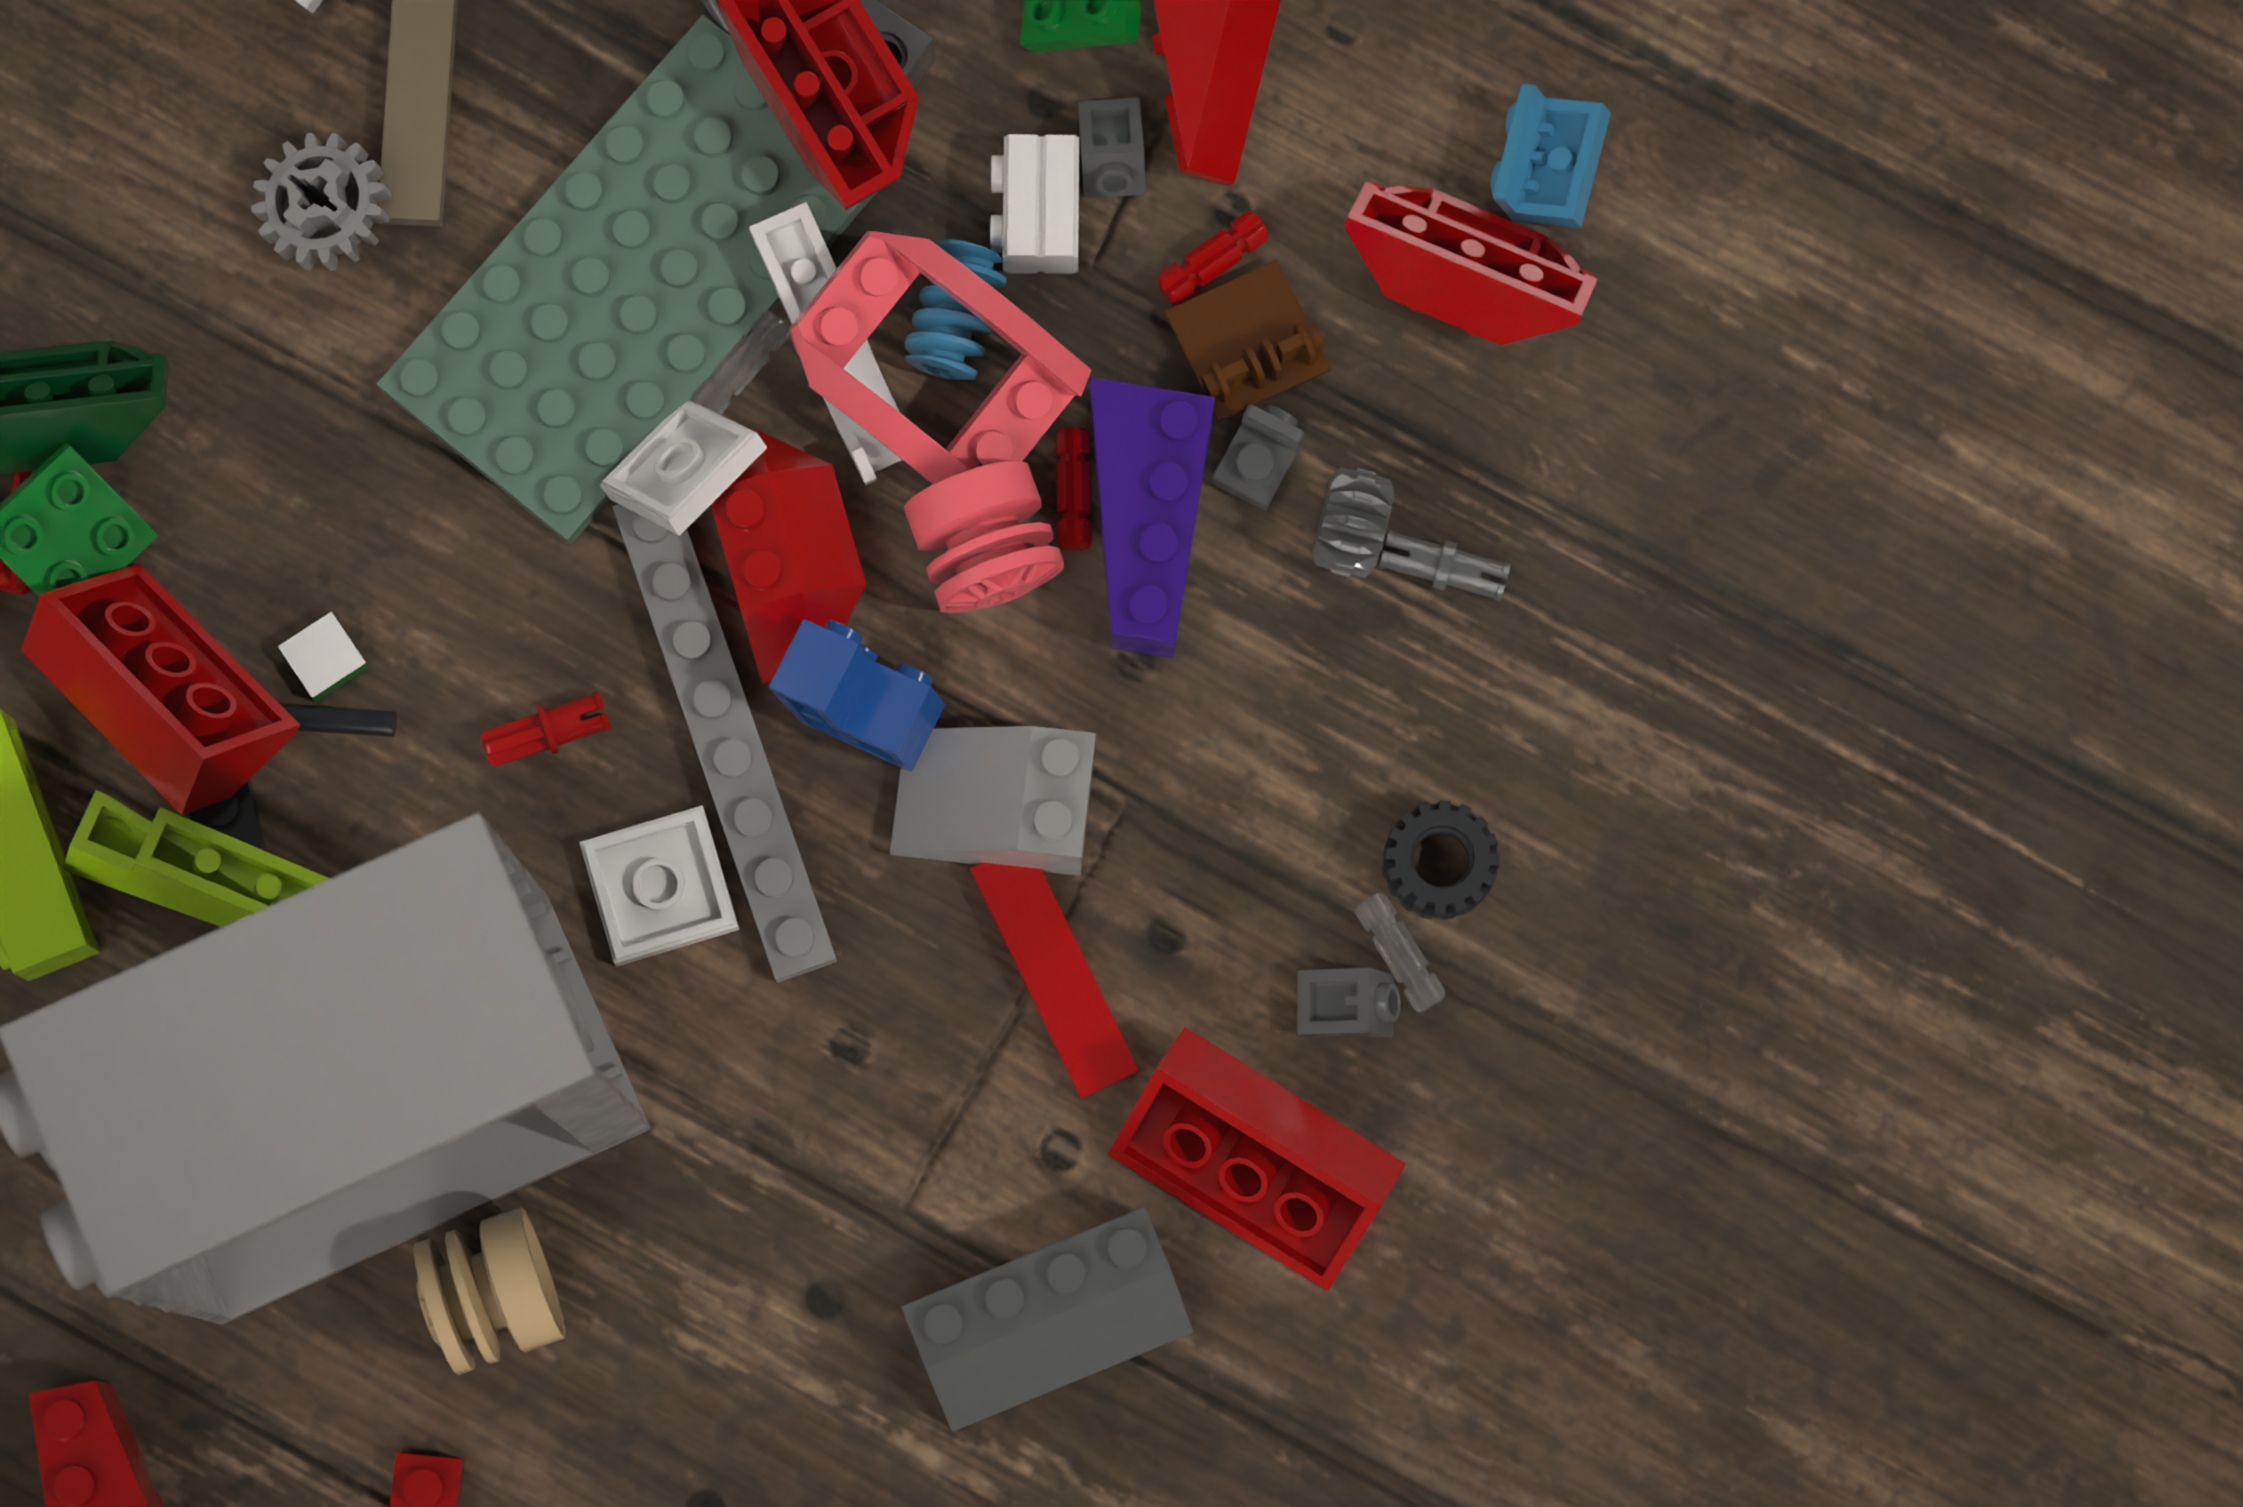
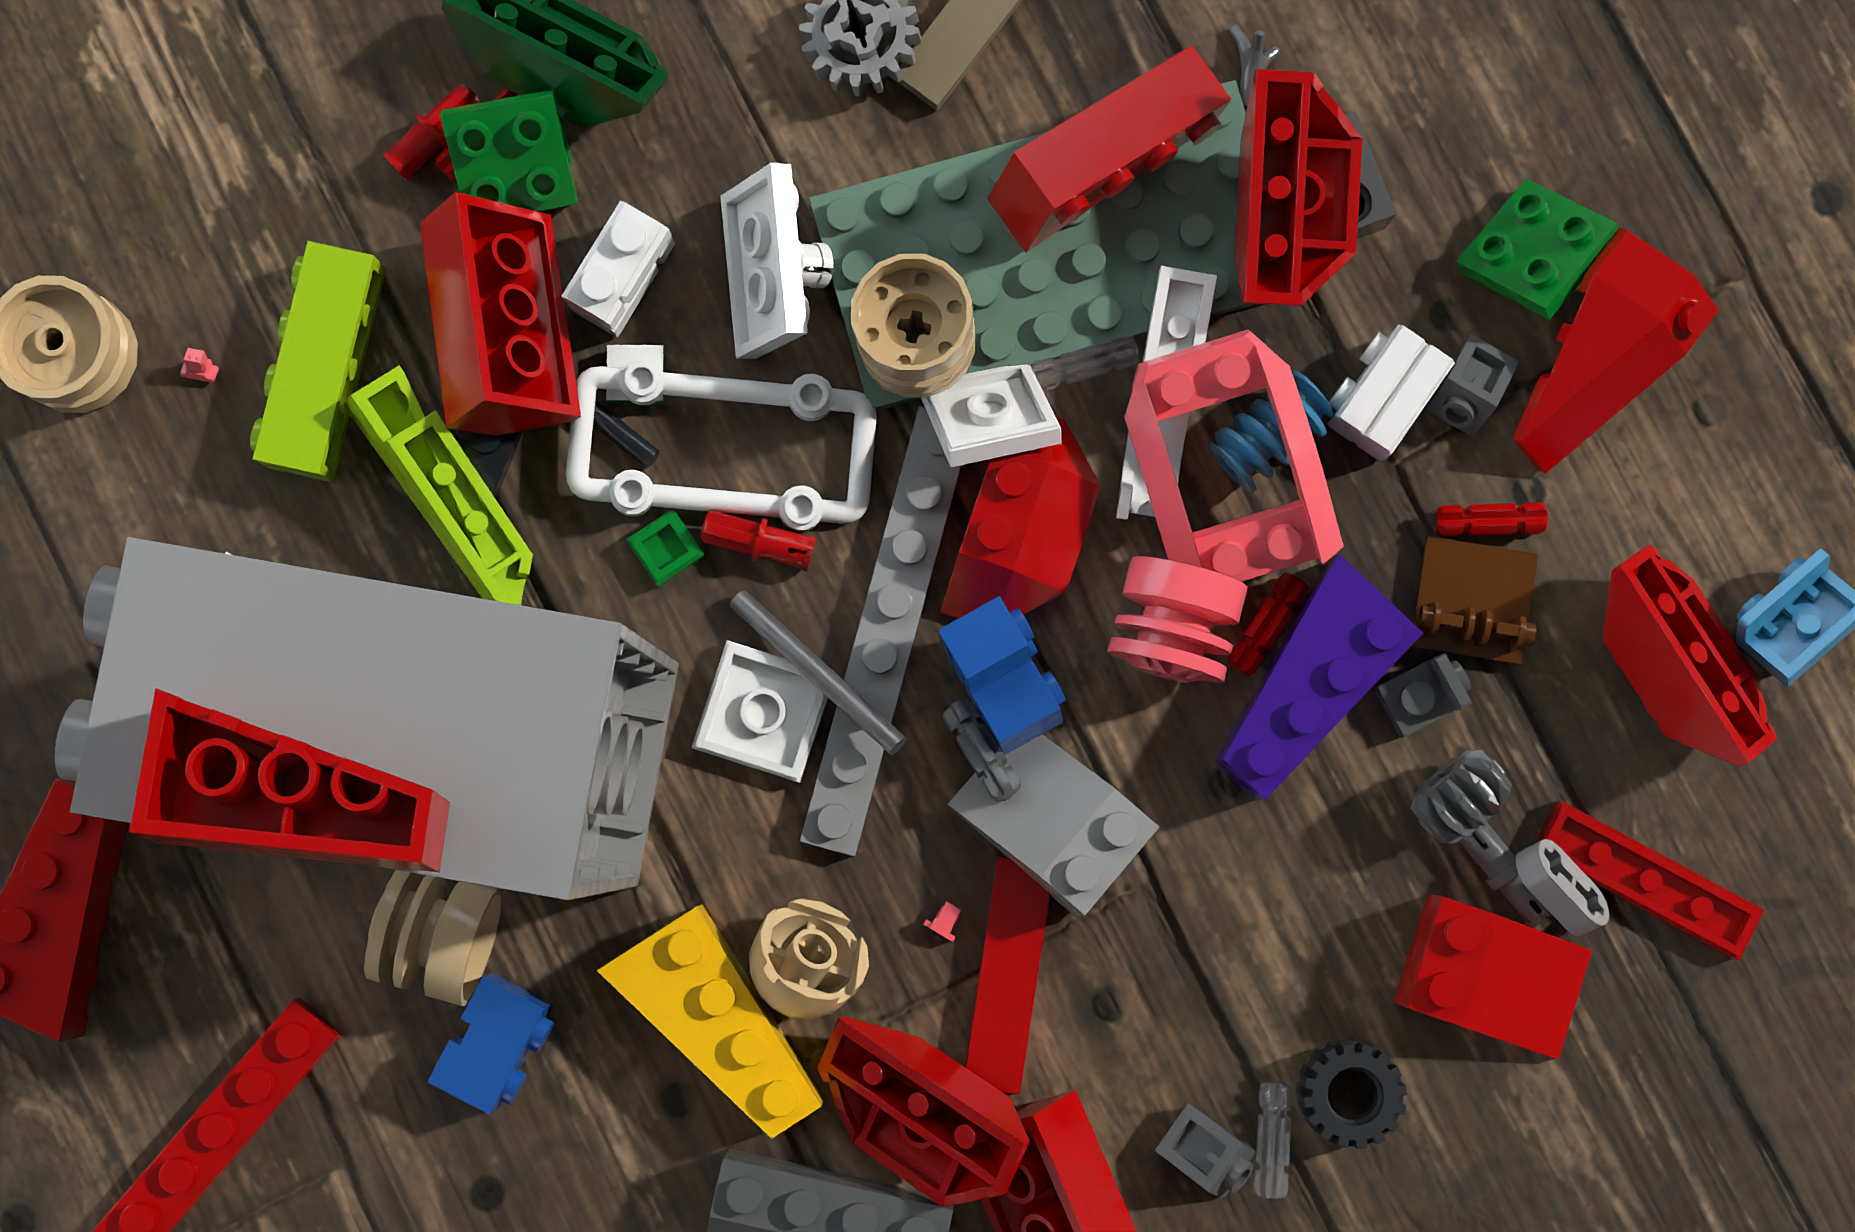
camera: 35 degrees right, 5 degrees up
none -> red wedge [129,688,450,873]
none -> blue brick [428,973,554,1115]
none -> white brick [561,200,675,338]
none -> white bar [566,357,877,532]
none -> yellow wedge [597,904,824,1139]
none -> green tile [626,509,706,588]
none -> white plate [720,163,833,359]
none -> flat silver bar [730,590,906,755]
none -> tan cylinder [749,899,869,1020]
none -> red wedge [817,1016,1030,1207]
none -> tan wheel [851,254,975,397]
none -> coral piece [923,901,961,942]
none -> dark grey axle [943,700,1021,801]
none -> red wedge [987,45,1232,253]
none -> red slope [1393,894,1593,1060]
none -> light grey beam [1516,839,1609,937]
none -> red tile [1534,801,1765,961]

